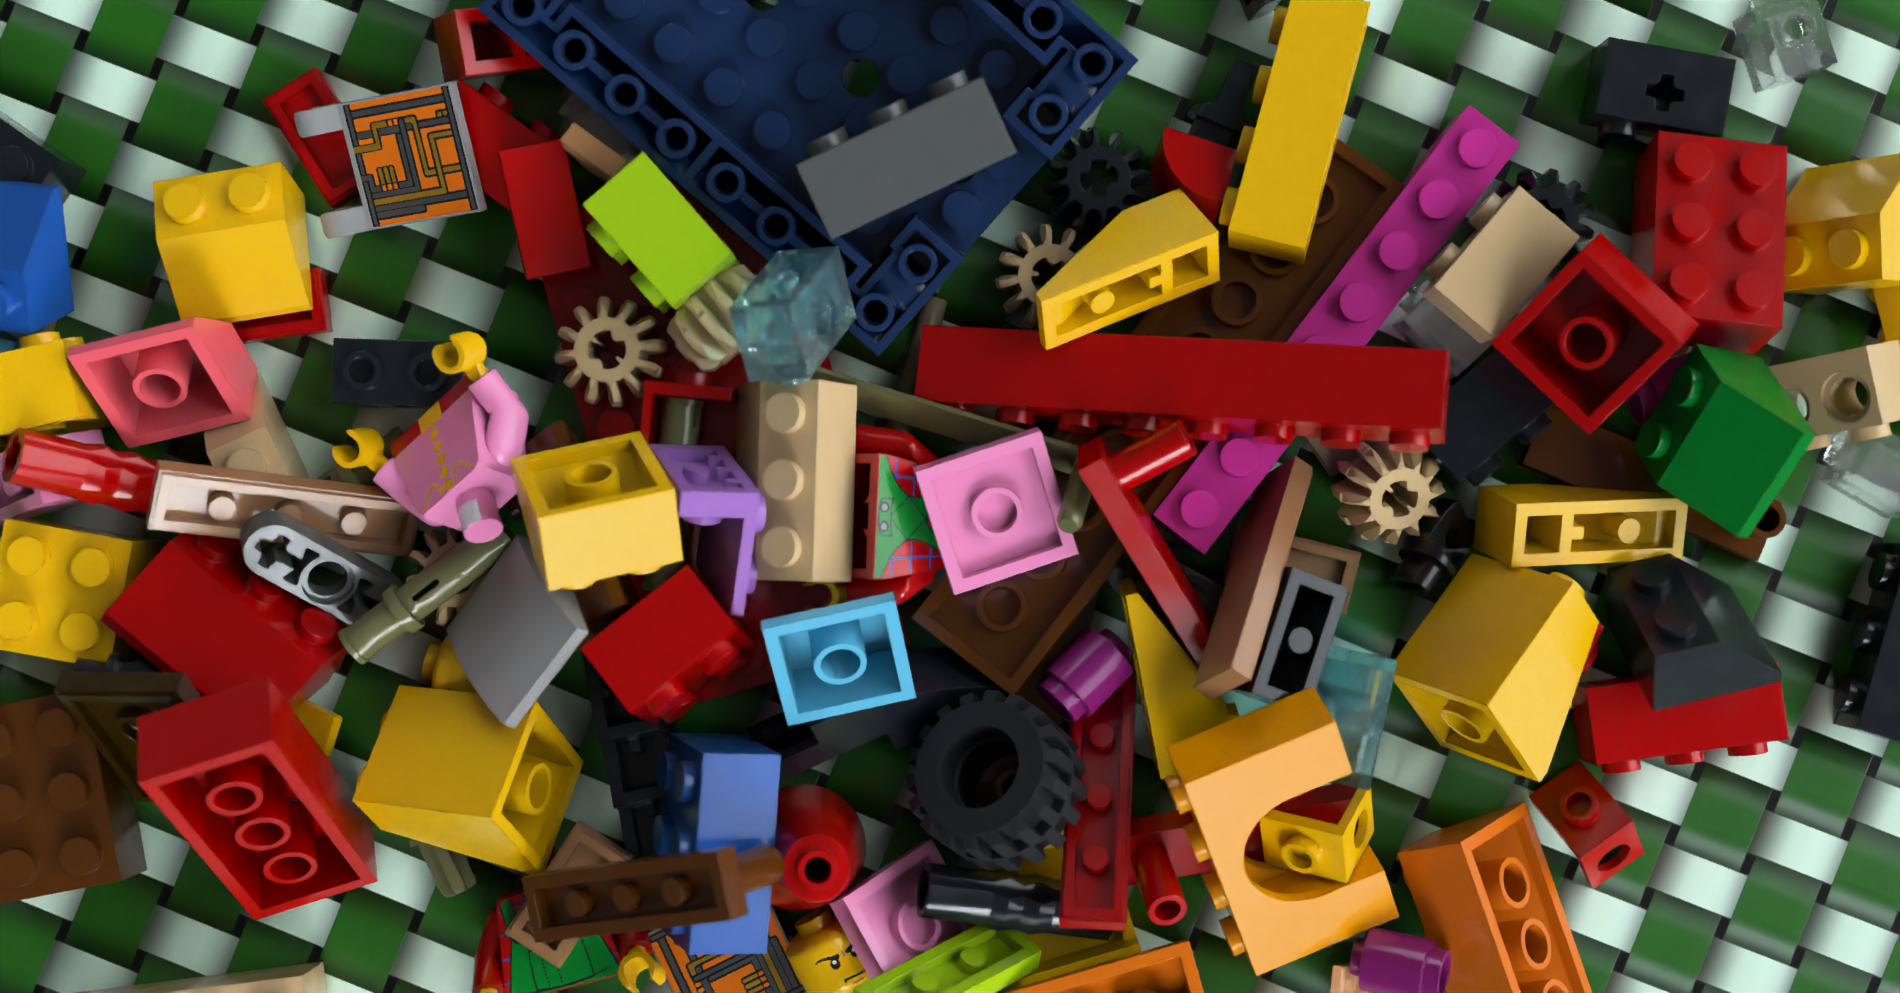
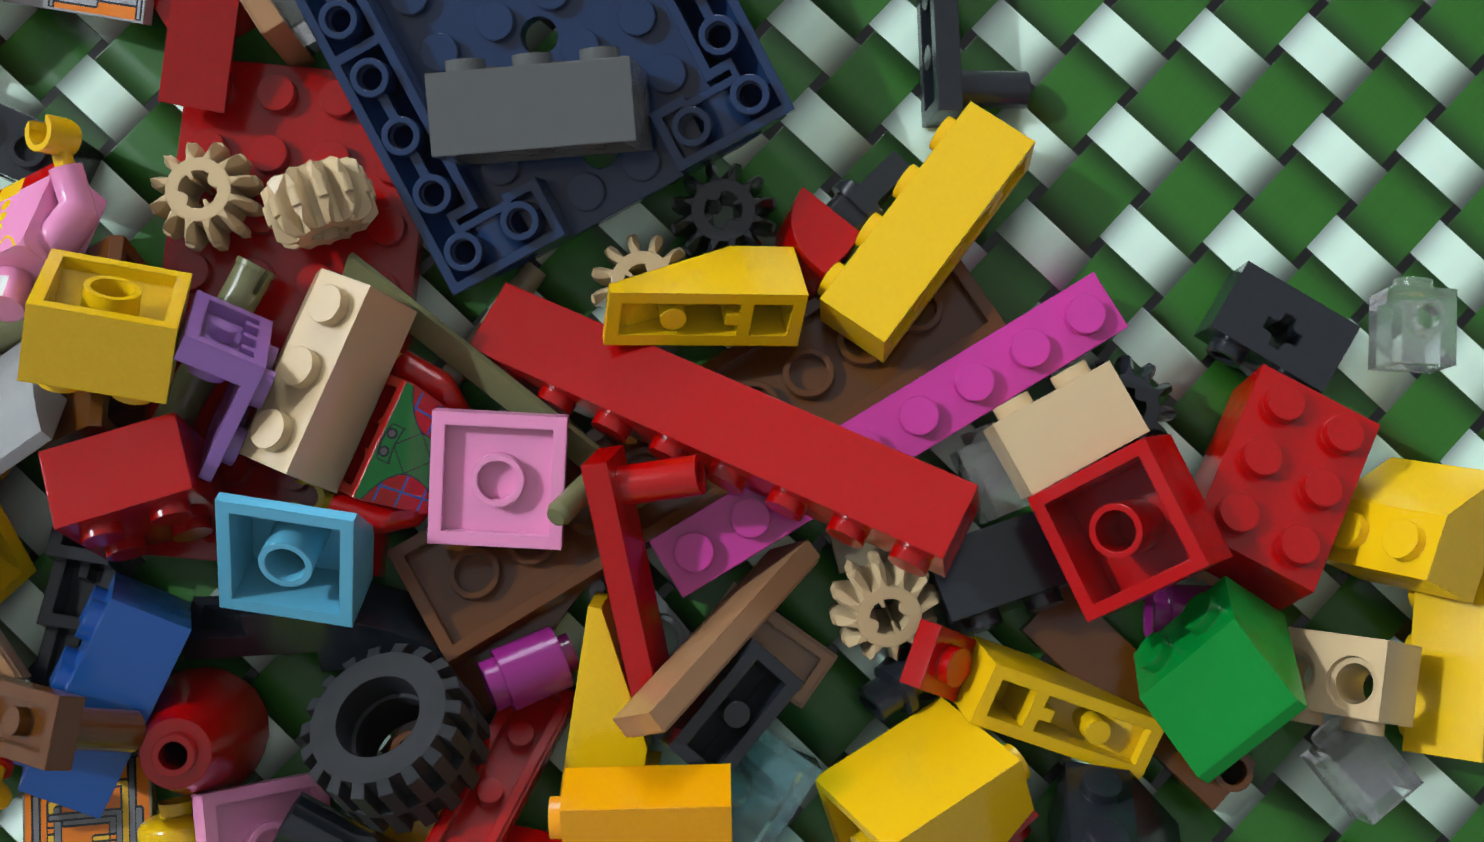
camera: 20 degrees right, 5 degrees down
lime brick [582,152,741,314] -> none
red bracket [640,371,738,444] -> none
clear light blue brick [728,246,857,386] -> none
none -> red plate [899,619,977,702]

